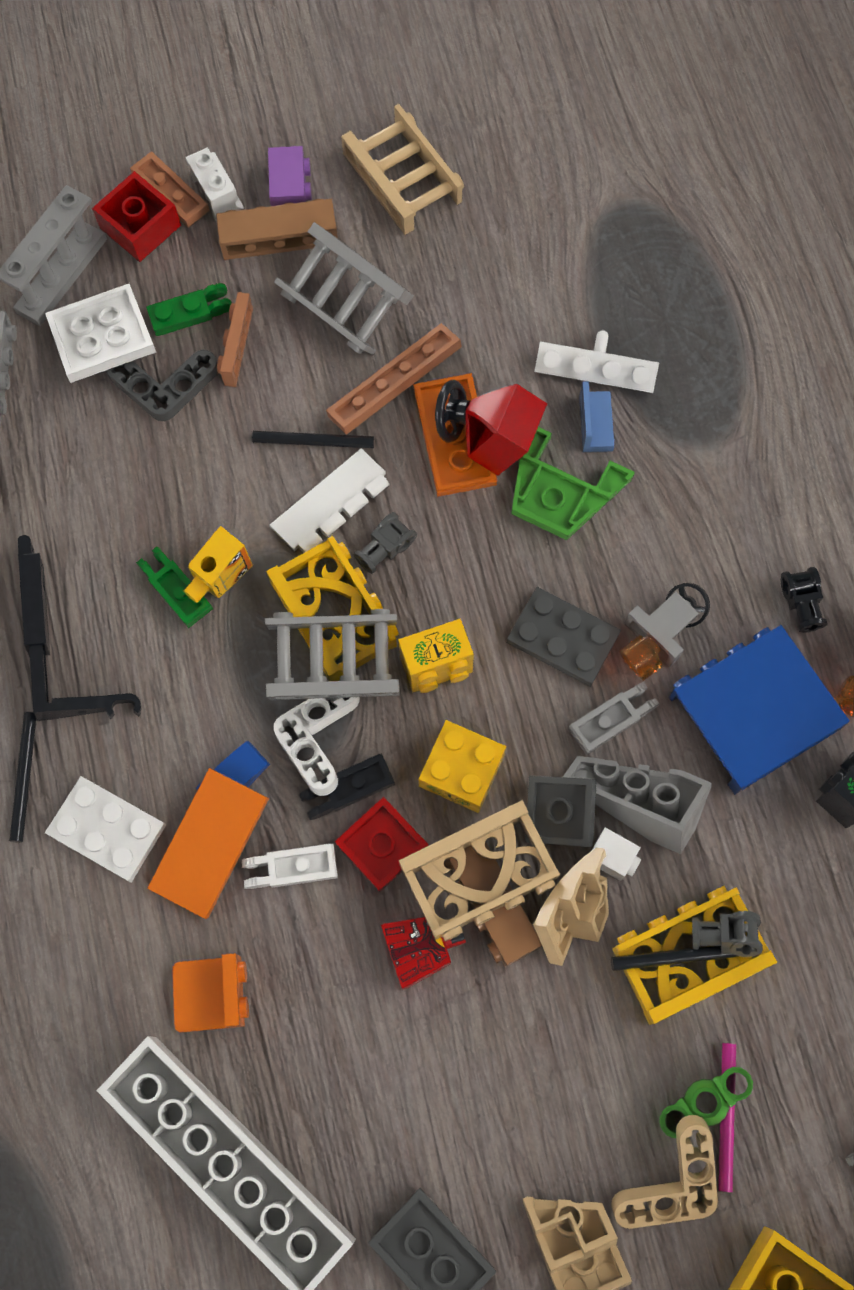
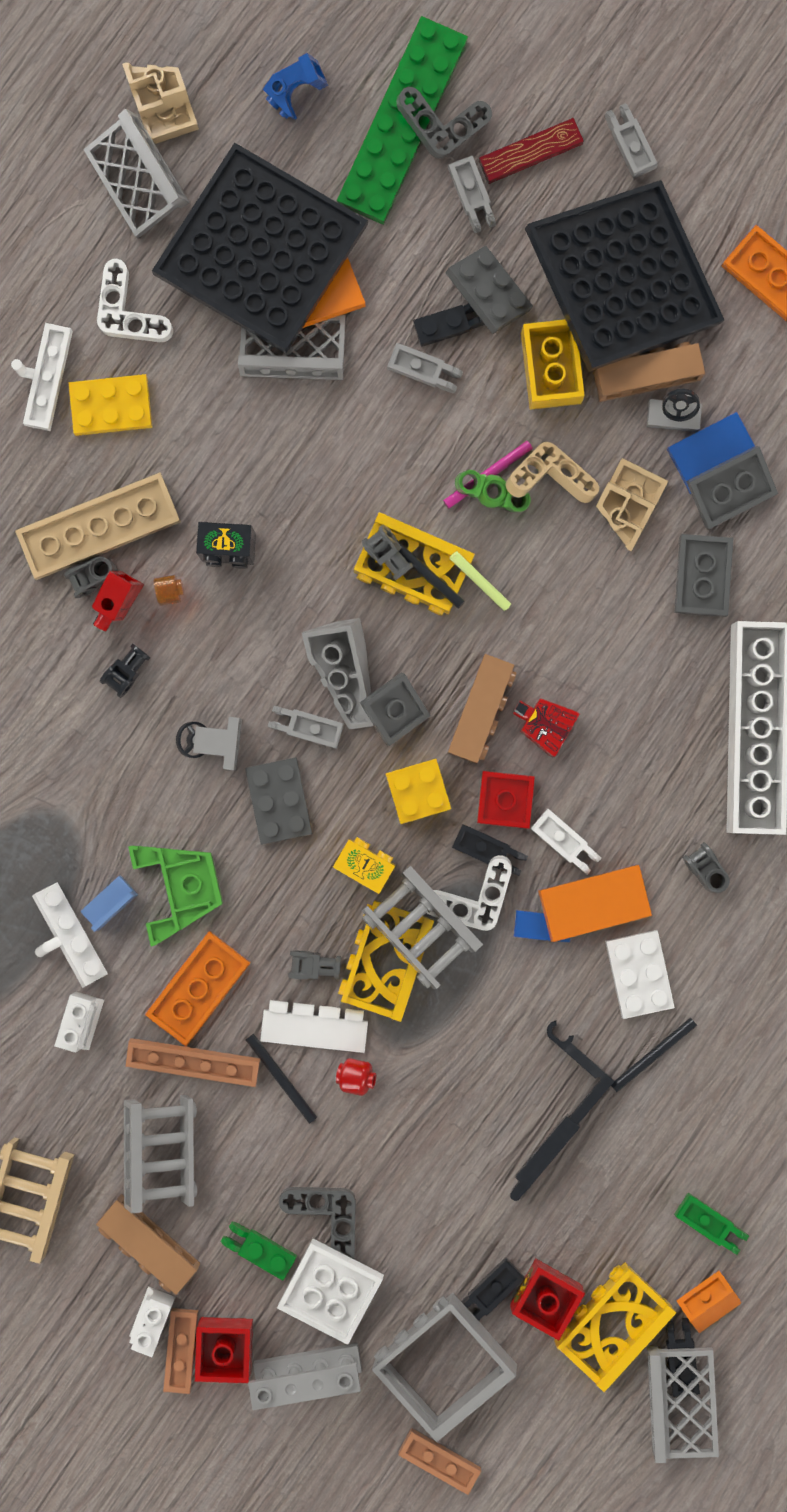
camera: 130 degrees left, 15 degrees up
green hinge [136,547,213,629] -> none
orange bracket [173,953,249,1032] -> none
yellow torso [183,526,253,603] -> none
nougat plate [217,292,253,387] -> none
medium lavender brick [268,146,312,206] -> none
tan fence [399,800,560,942] -> none
red piece [435,380,548,476] -> none
tan slope [533,847,609,966] -> none
white brick [591,827,641,881] -> none
clear orange plate [619,635,663,681] -> none
blue panel [669,625,850,795] -> none
none -> white window [54,991,104,1053]
none -> red head [336,1058,377,1096]
none -> yellowish green bar [450,551,511,611]
none -> dark grey piece [682,842,730,893]

